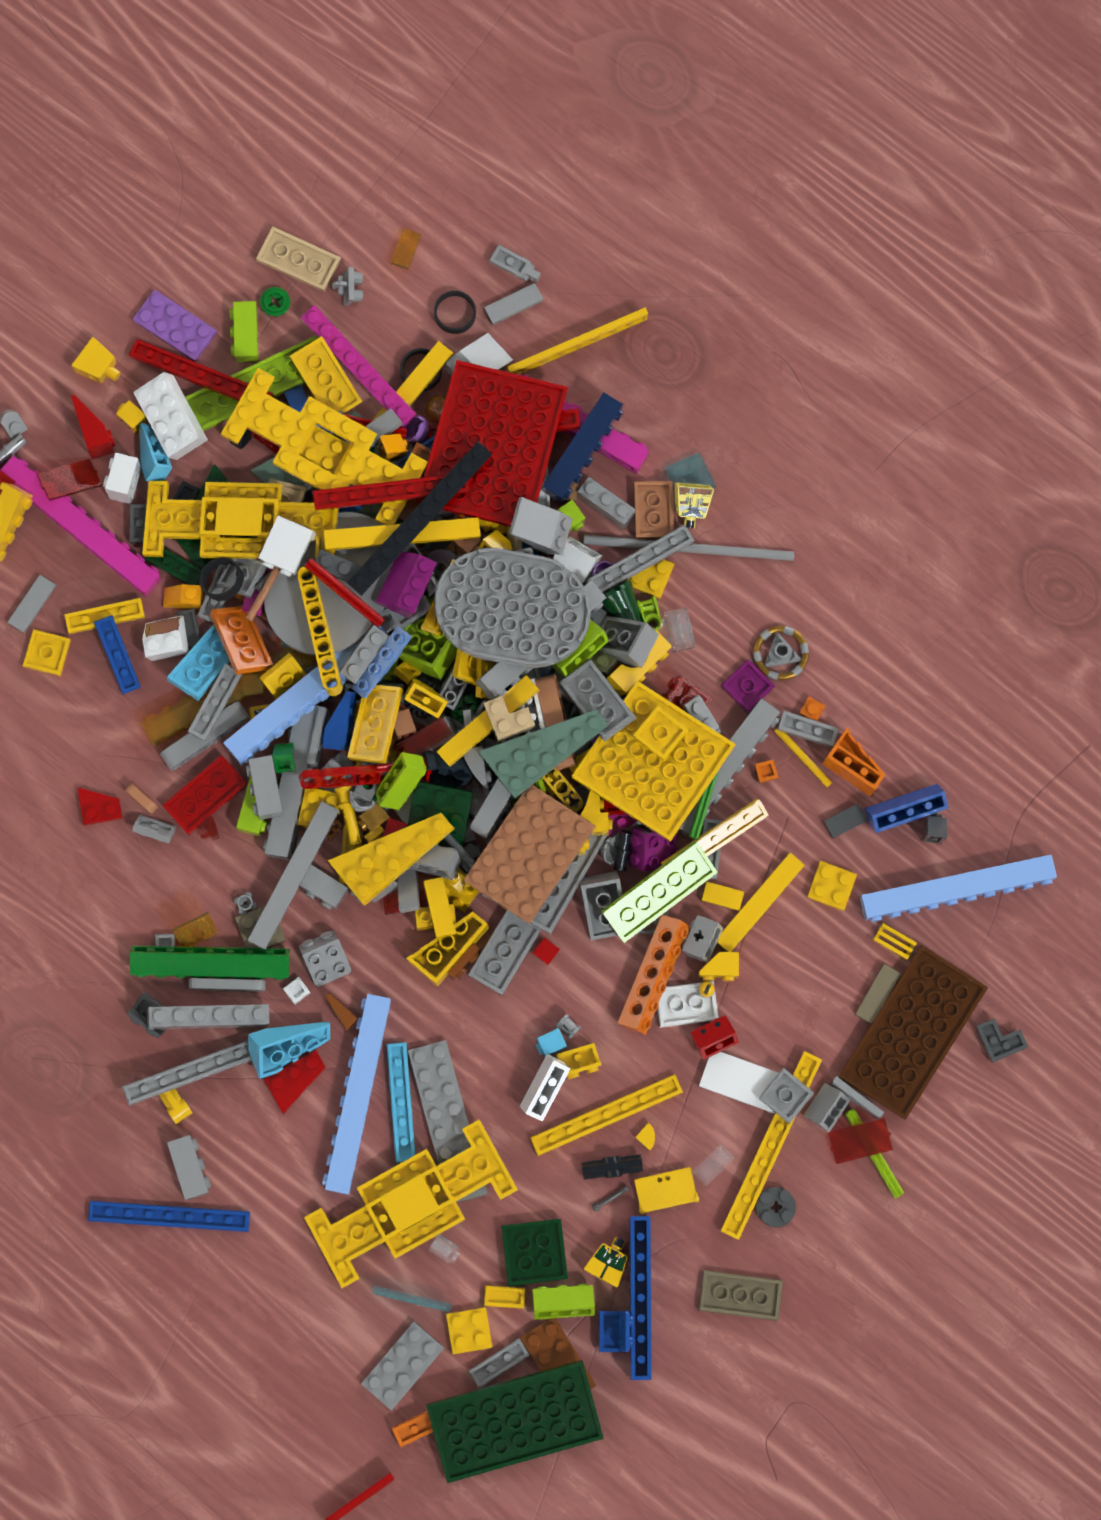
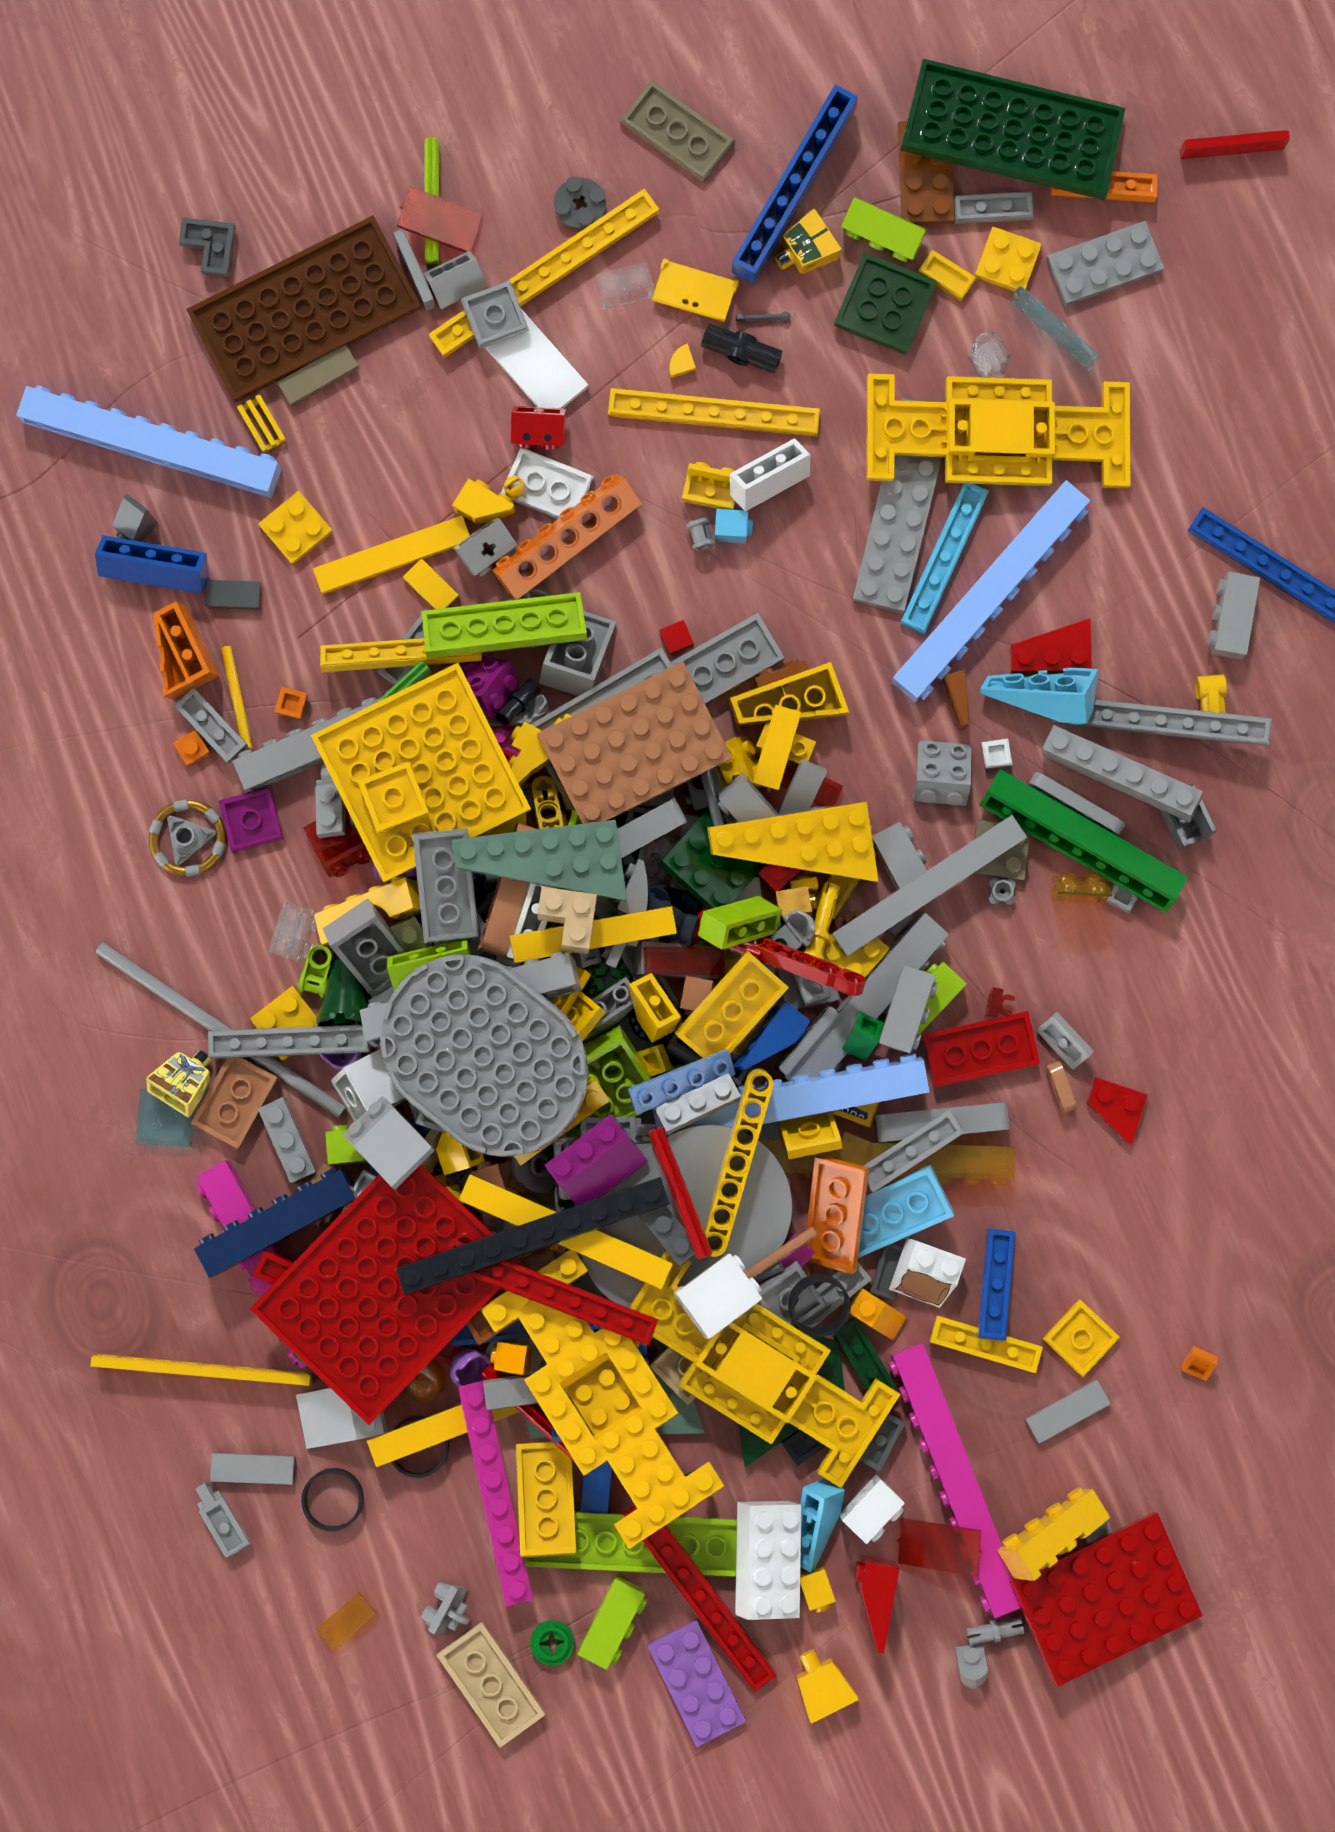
camera: 140 degrees left, 5 degrees up
blue bracket [598,1311,633,1352] -> none

